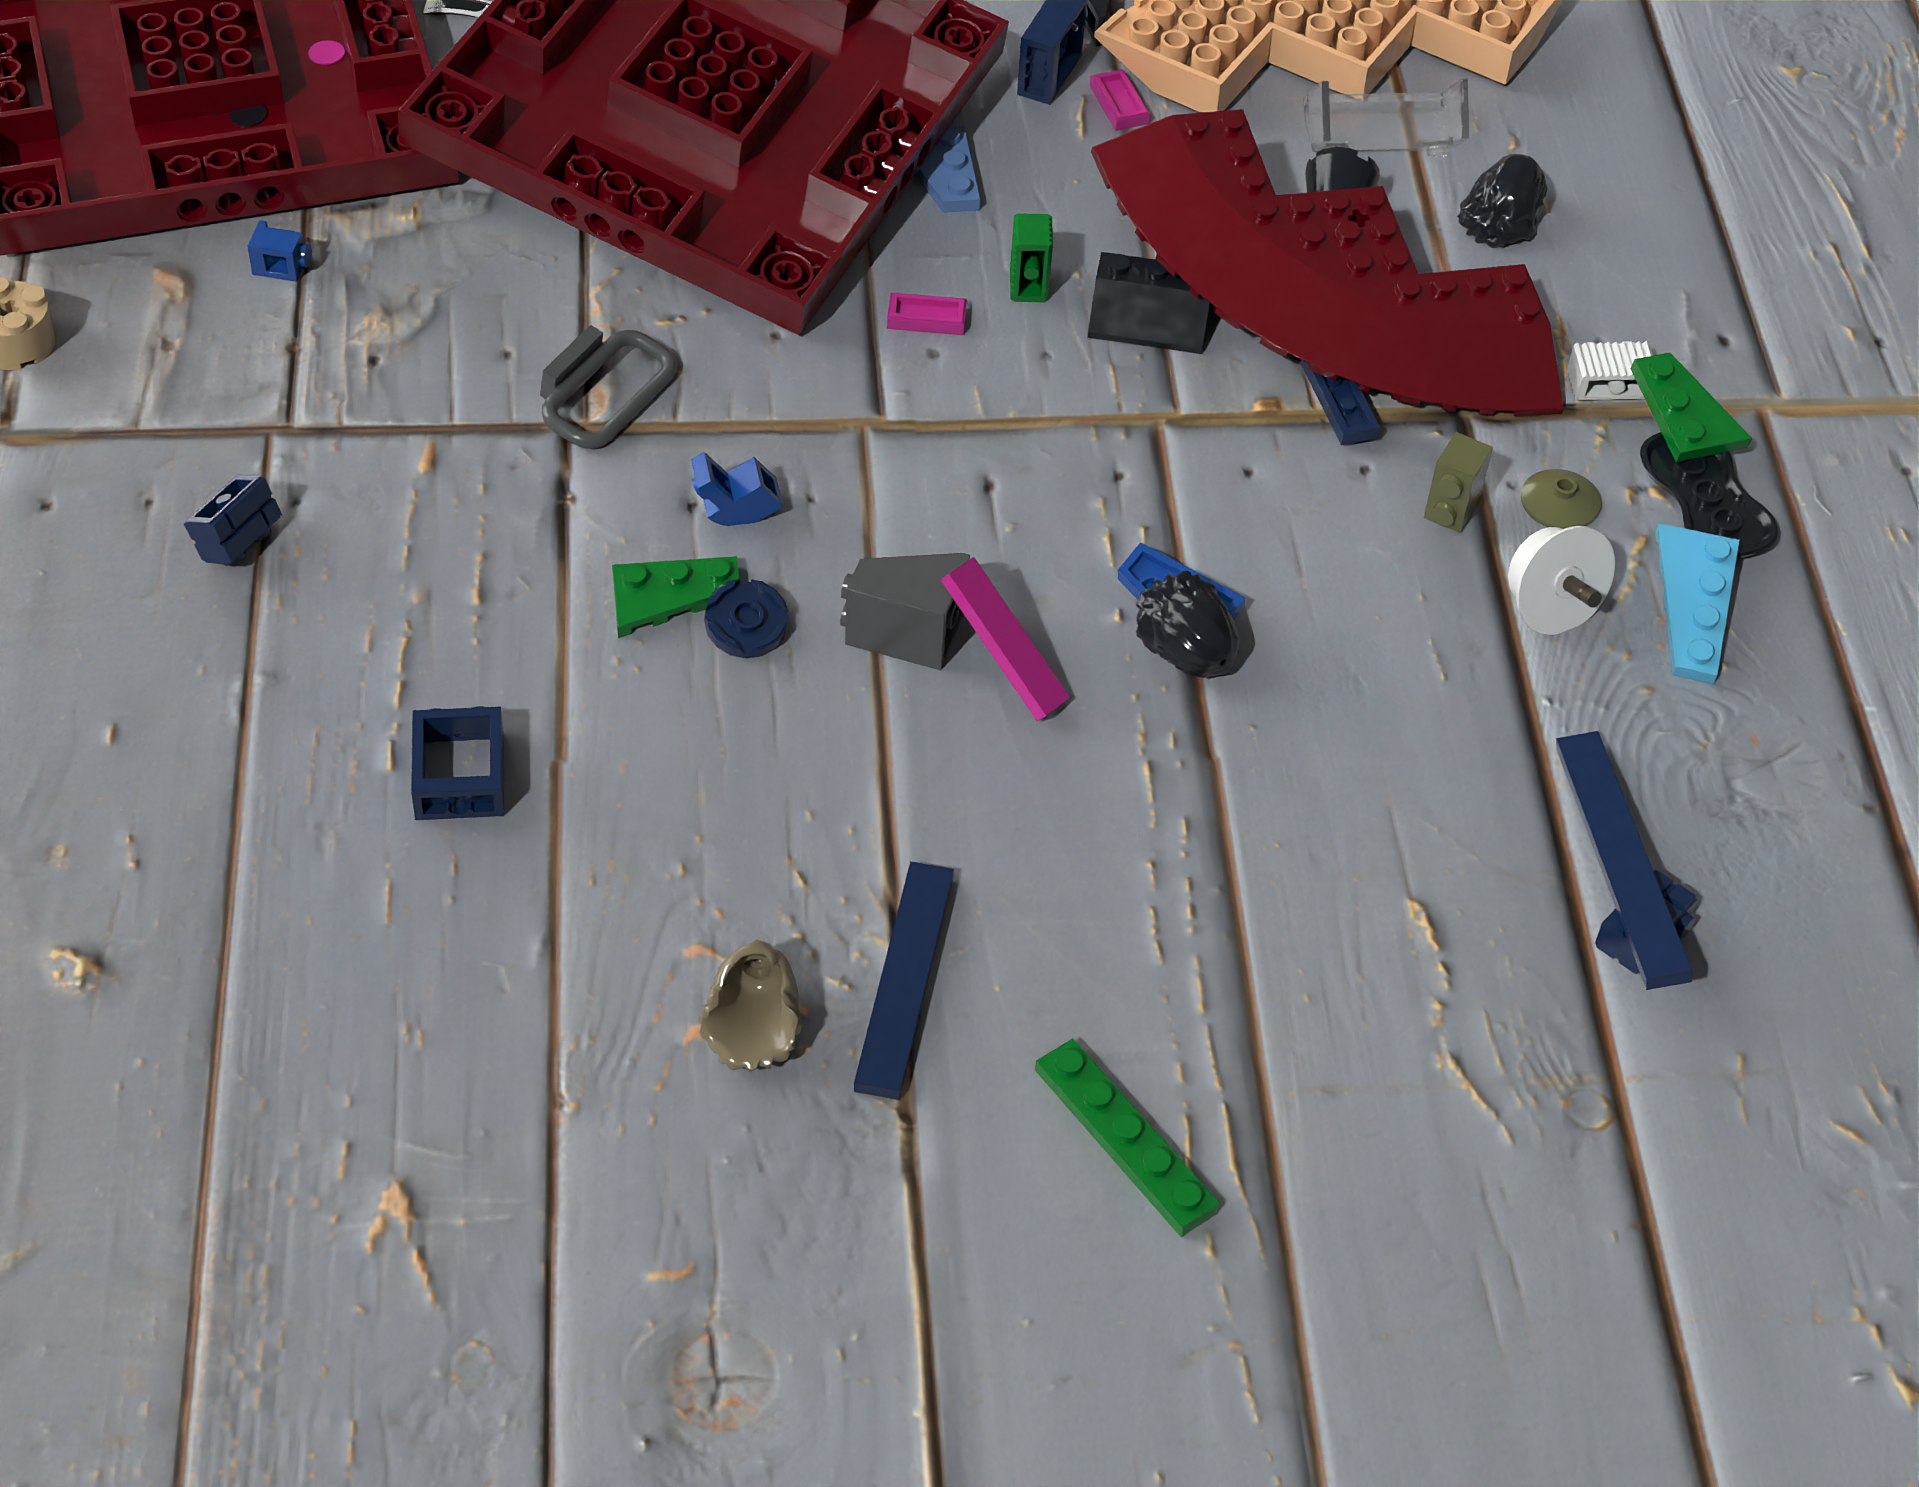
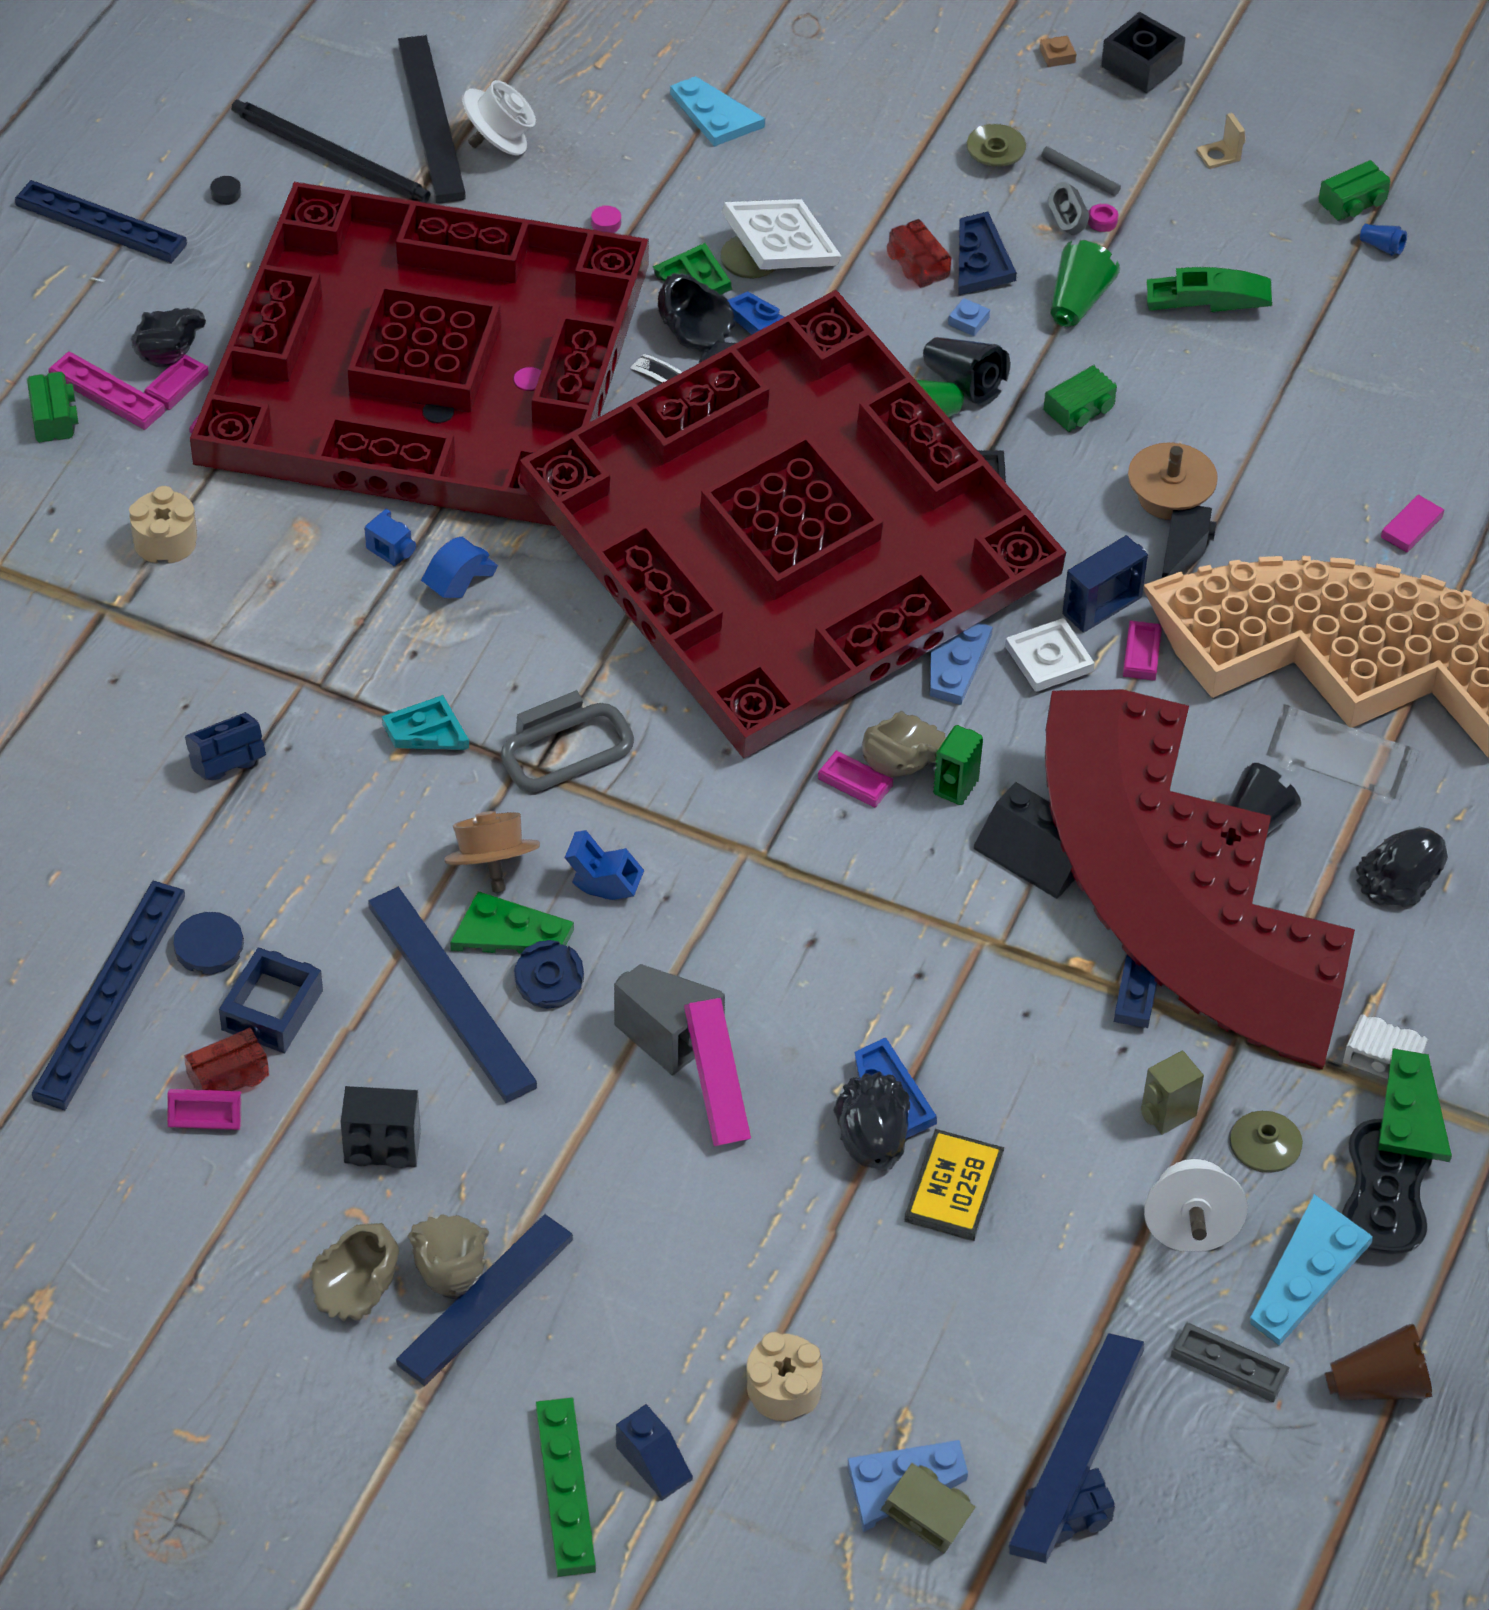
camera: 30 degrees right, 0 degrees up
none -> dark blue tile [32,880,185,1111]
none -> dark pink tile [167,1089,241,1130]
none -> dark blue tile [173,912,244,974]
none -> clear red brick [184,1028,269,1091]
none -> black brick [340,1086,421,1168]
none -> dark blue tile [368,886,537,1103]
none -> teal wing [382,695,469,750]
none -> dark tan piece [408,1214,489,1297]
none -> blue brick [421,536,498,598]
none -> medium nougat piece [444,811,540,892]
none -> dark blue slope [616,1404,693,1501]
none -> tan brick [747,1332,823,1421]
none -> medium blue wing [847,1440,968,1532]
none -> dark tan piece [862,711,946,778]
none -> olive brick [881,1463,976,1554]
none -> tile [904,1129,1005,1241]
none -> white plate [1005,618,1095,692]
none -> dark grey tile [1171,1322,1290,1402]
none -> reddish brown cone [1325,1324,1433,1400]

